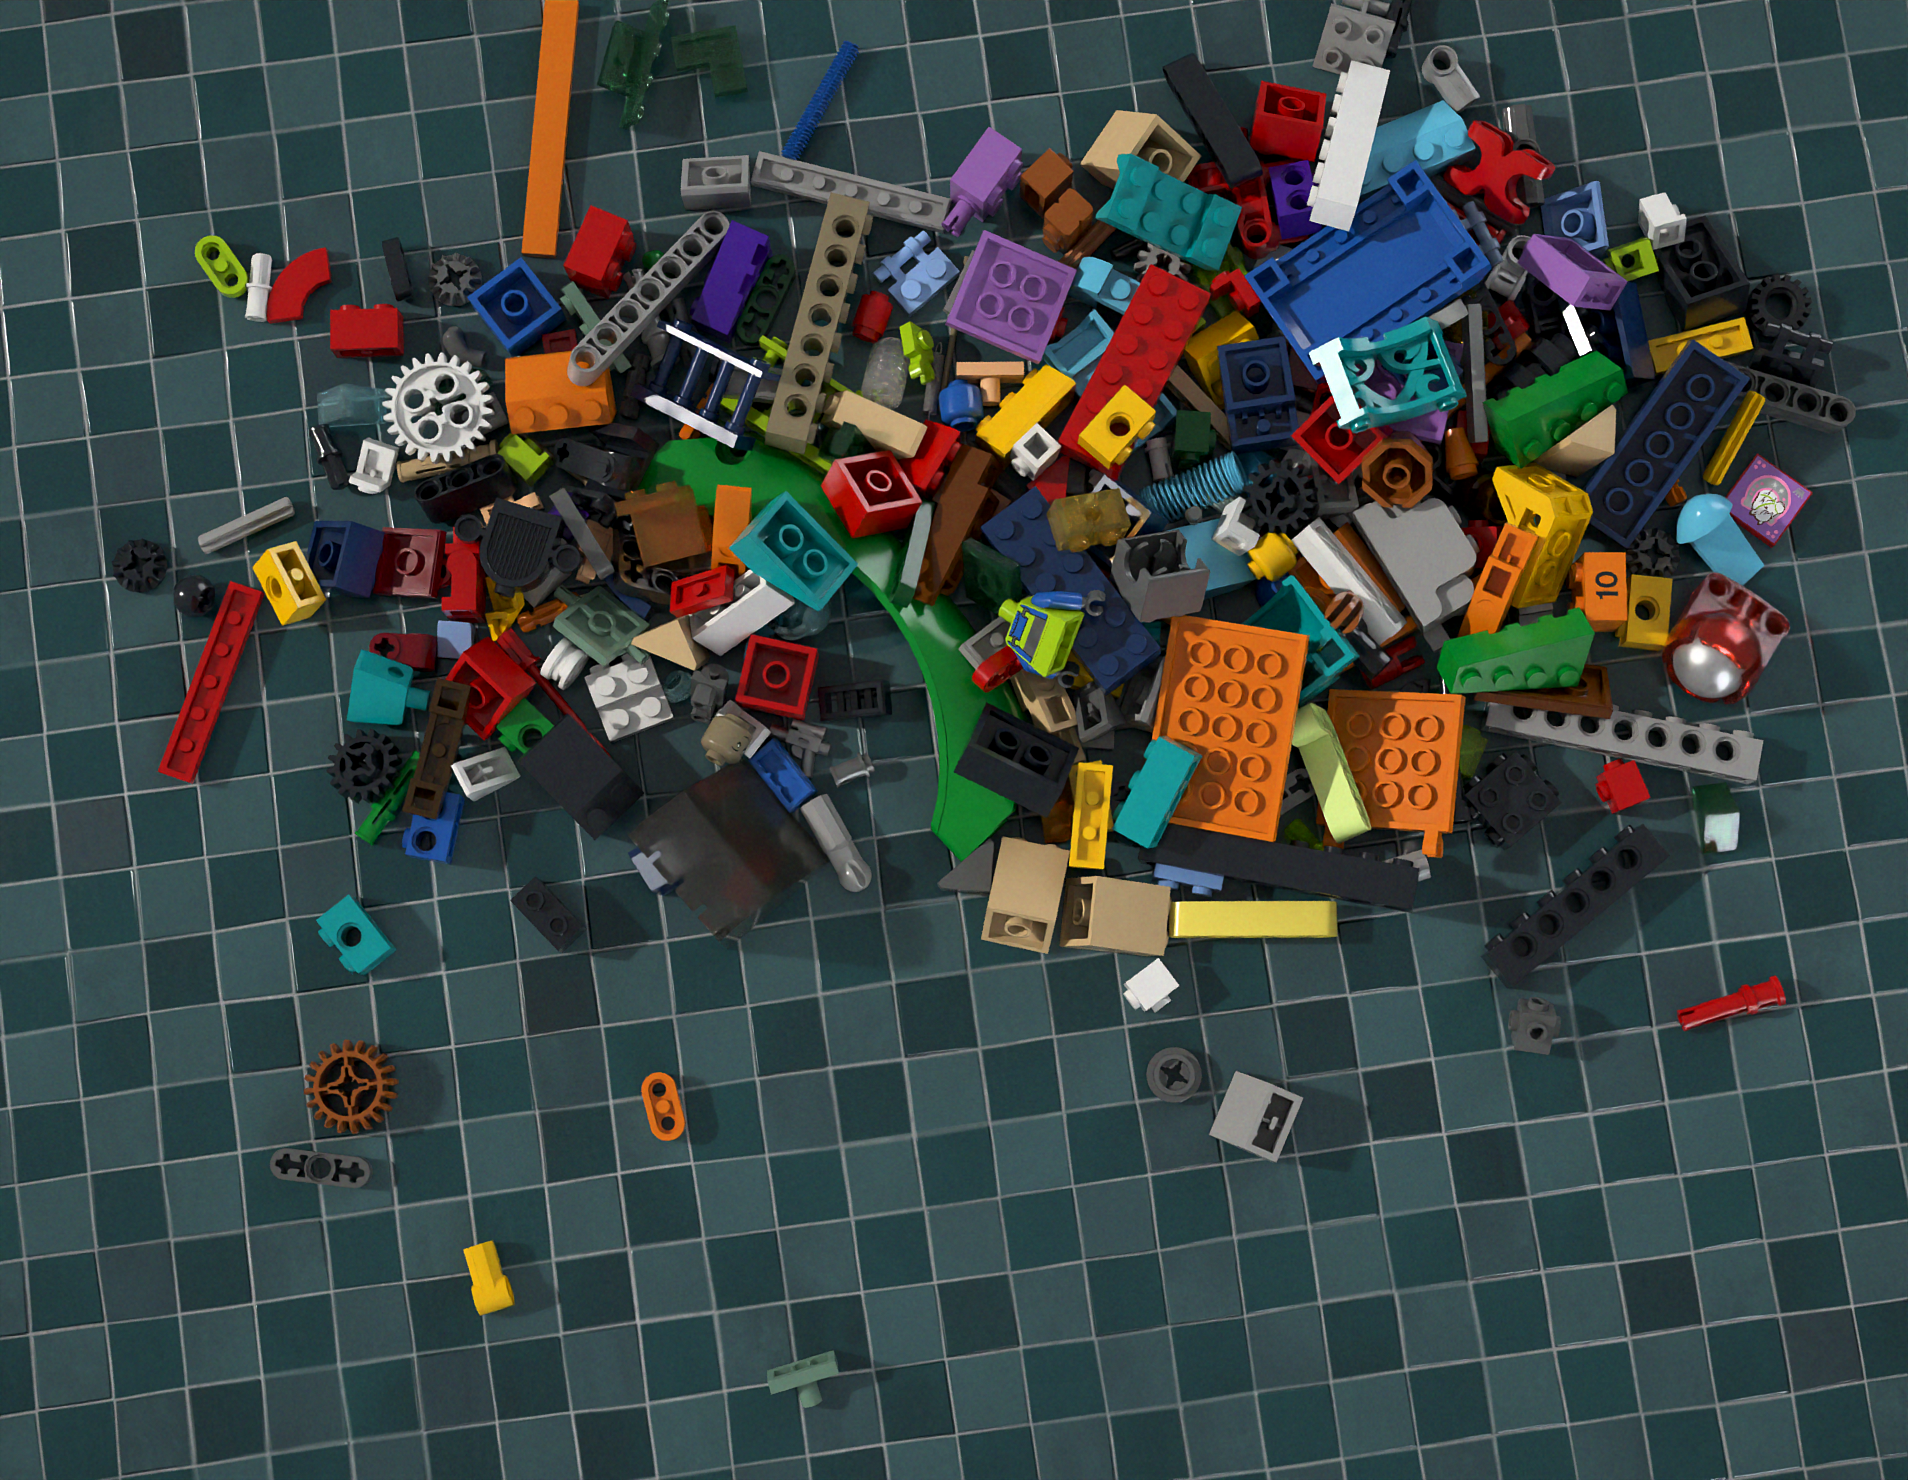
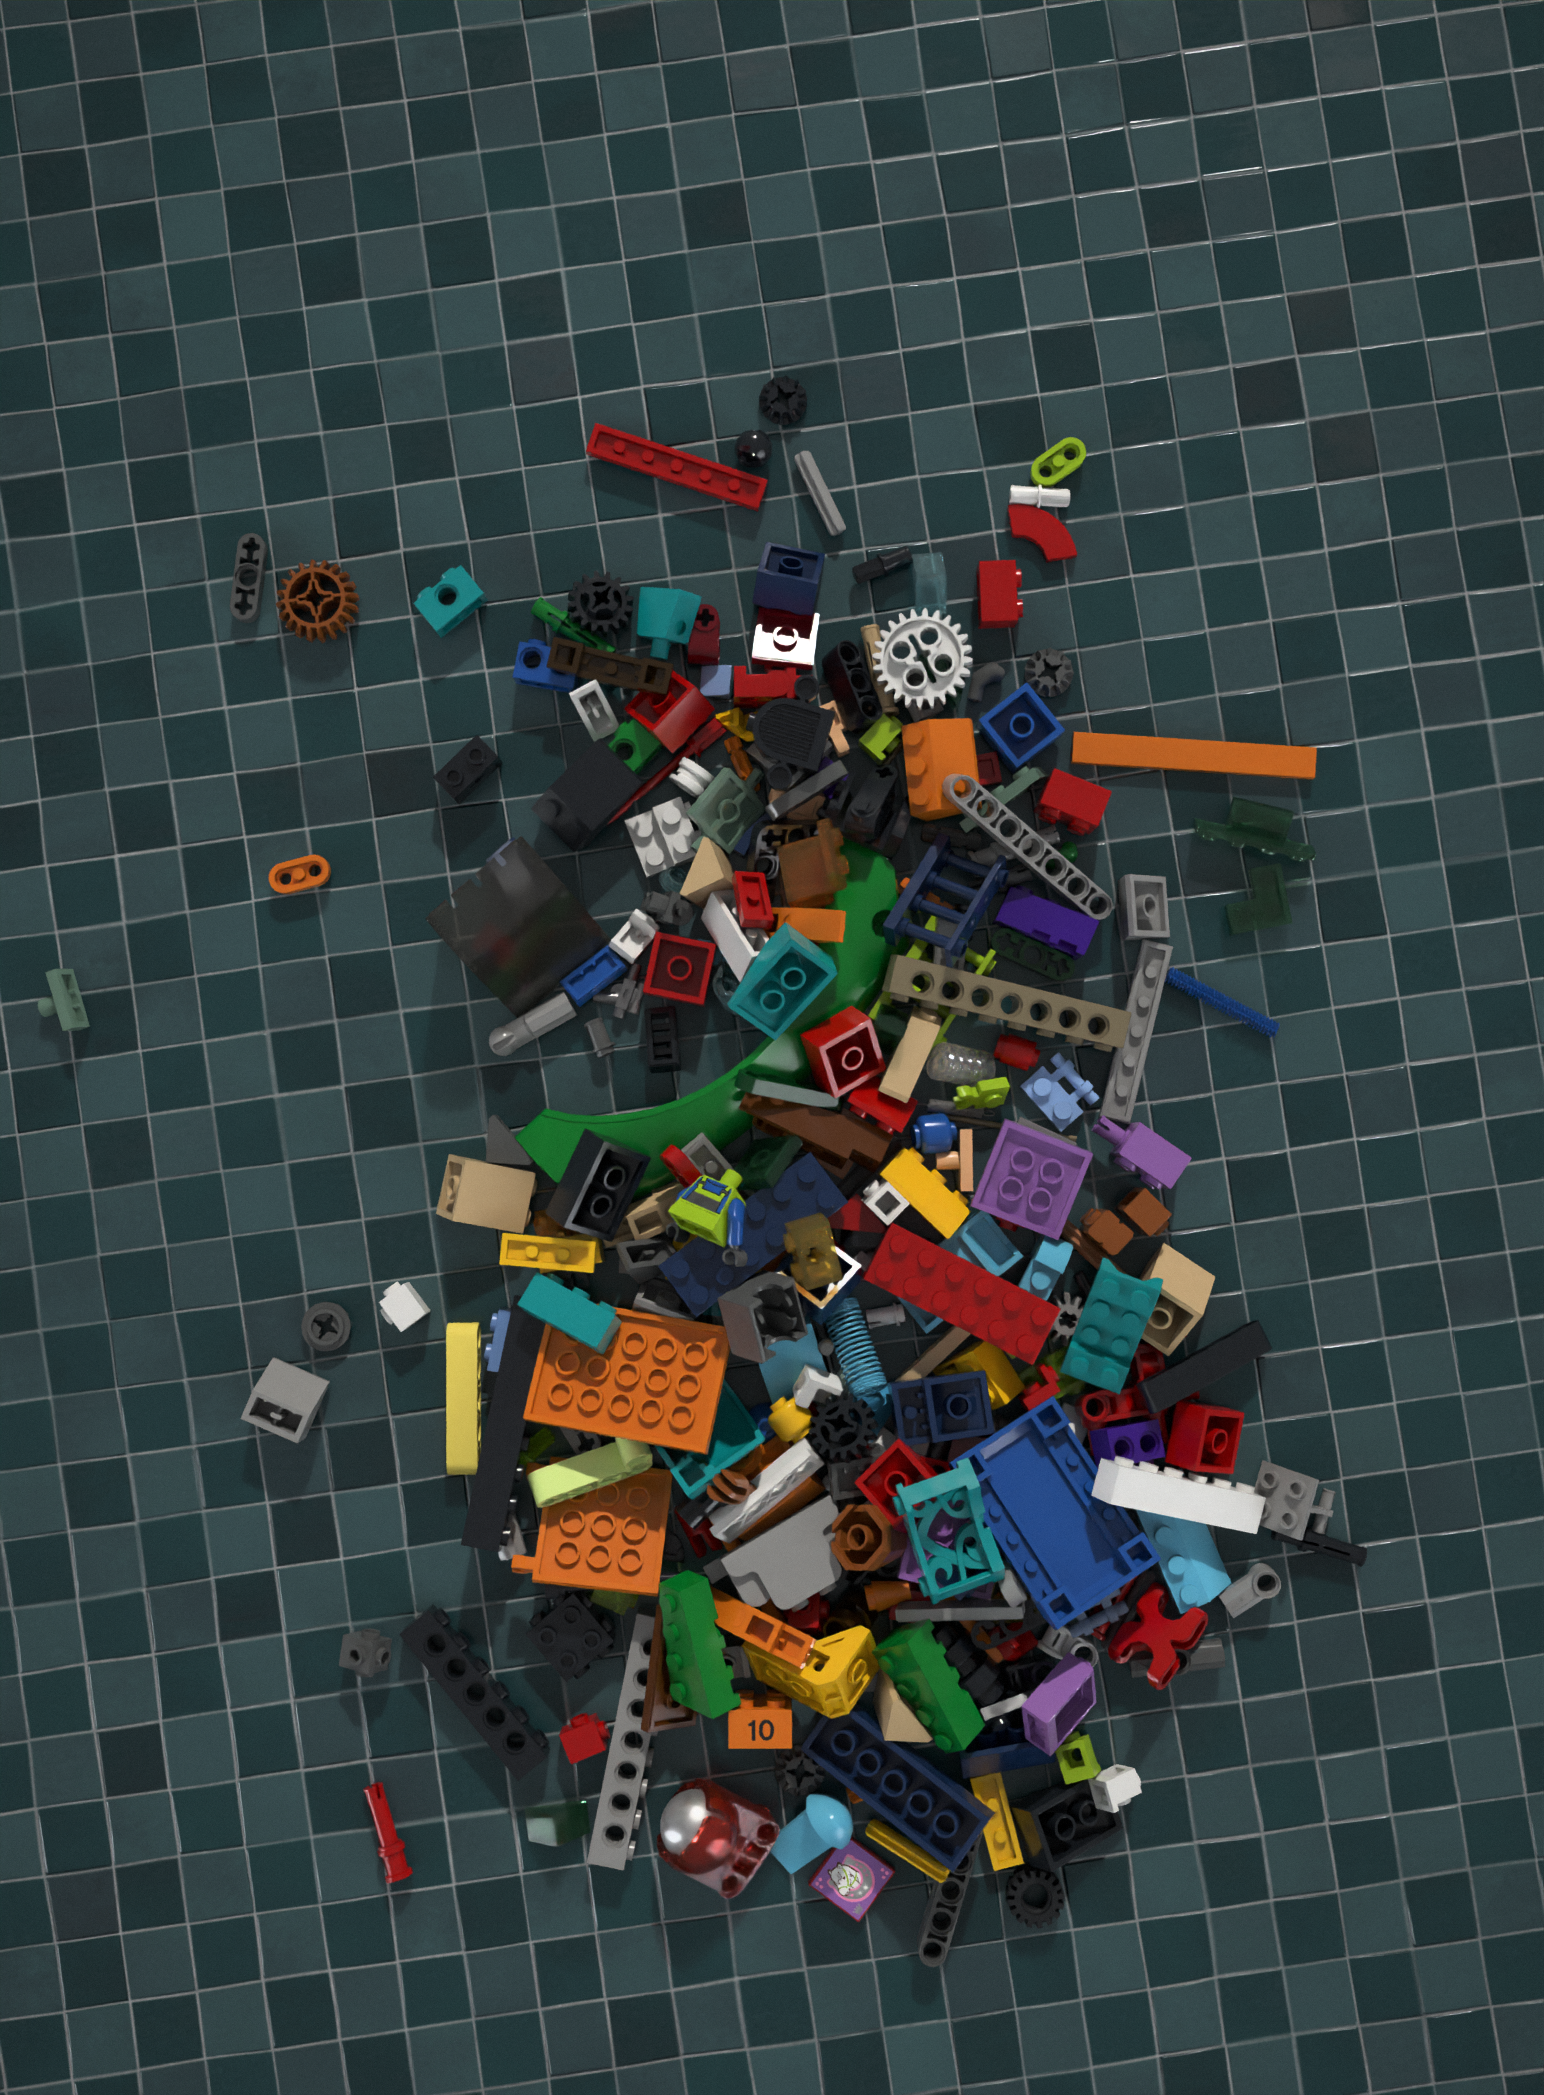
camera: 90 degrees right, 5 degrees up
yellow brick [252,541,326,626] -> none
white bracket [349,438,399,494] -> none
black beam [382,237,414,302] -> none
yellow piece [463,1240,515,1316] -> none
dark tan head [701,713,752,766] -> none
tan slope [1059,876,1172,956] -> none
yellow brick [1078,385,1156,470] -> none
dark green brick [1170,410,1216,471] -> none
medium blue slope [1541,181,1609,260] -> none
yellow brick [1615,574,1673,651] -> none
black plate [1747,322,1833,388] -> none

